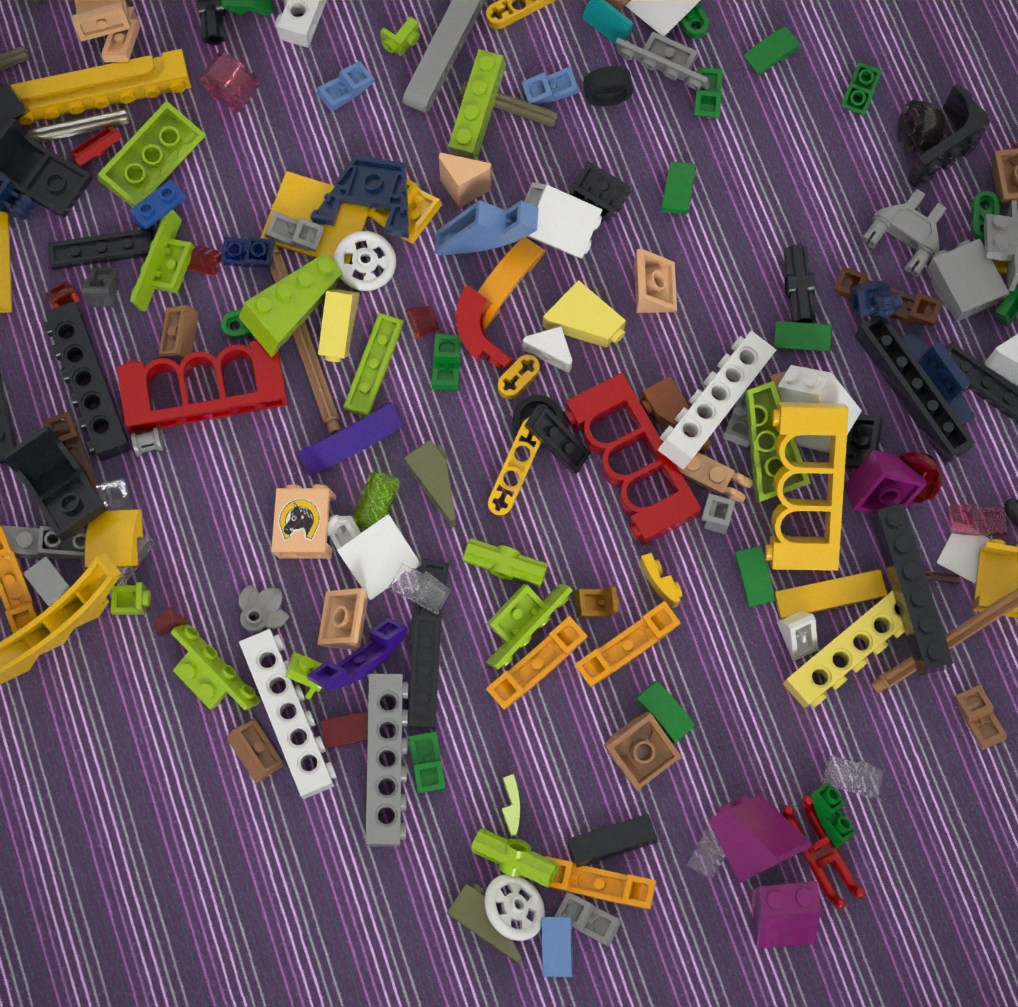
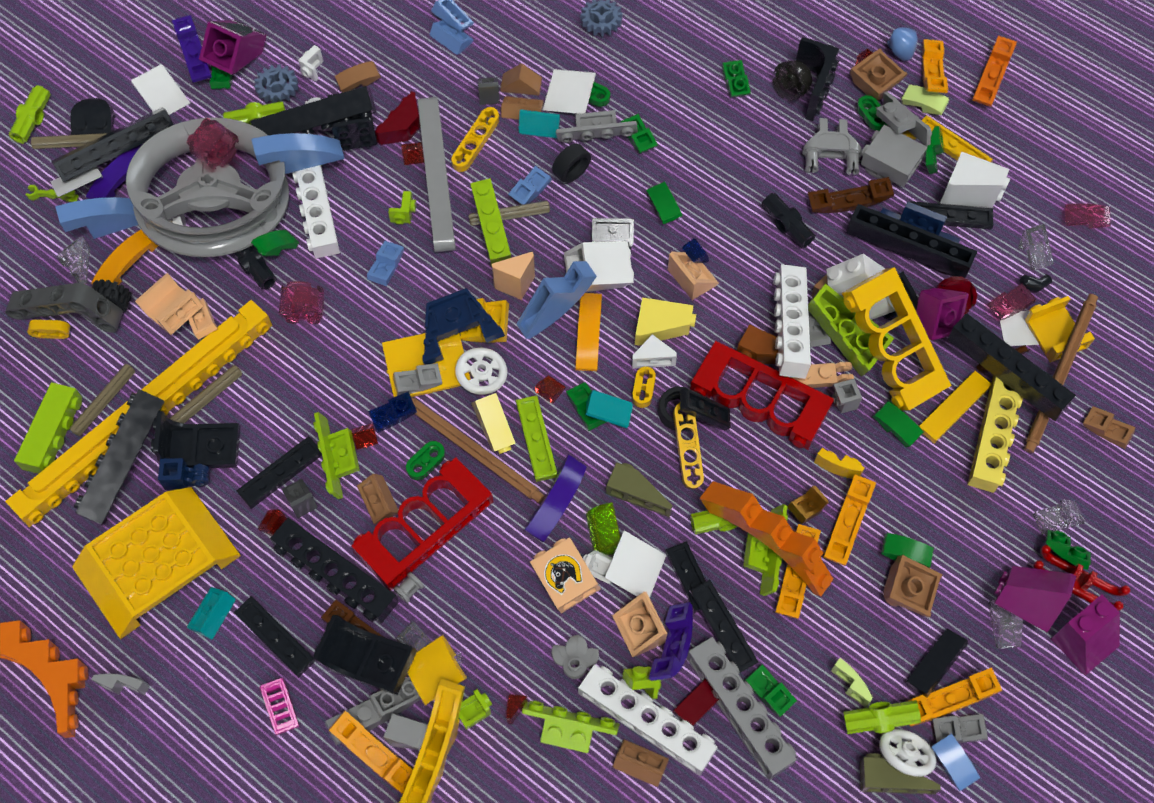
camera: 30 degrees left, 10 degrees down
red plate [69,125,122,166] -> none
lime slope [98,101,206,207] -> none
blue bracket [129,179,186,229] -> none
lime wedge [239,252,343,357] -> none
clear slope [389,563,451,614] -> none
red arch [456,285,514,369] -> none
green slope [743,26,802,76] -> none
green slope [774,321,833,351] -> none
white slope [777,611,818,661] -> none
dark blue brick [850,281,903,318] -> none
none -> teal slope [586,390,633,428]
none -> clear blue slope [682,238,709,263]
none -> orange arch [700,481,833,597]

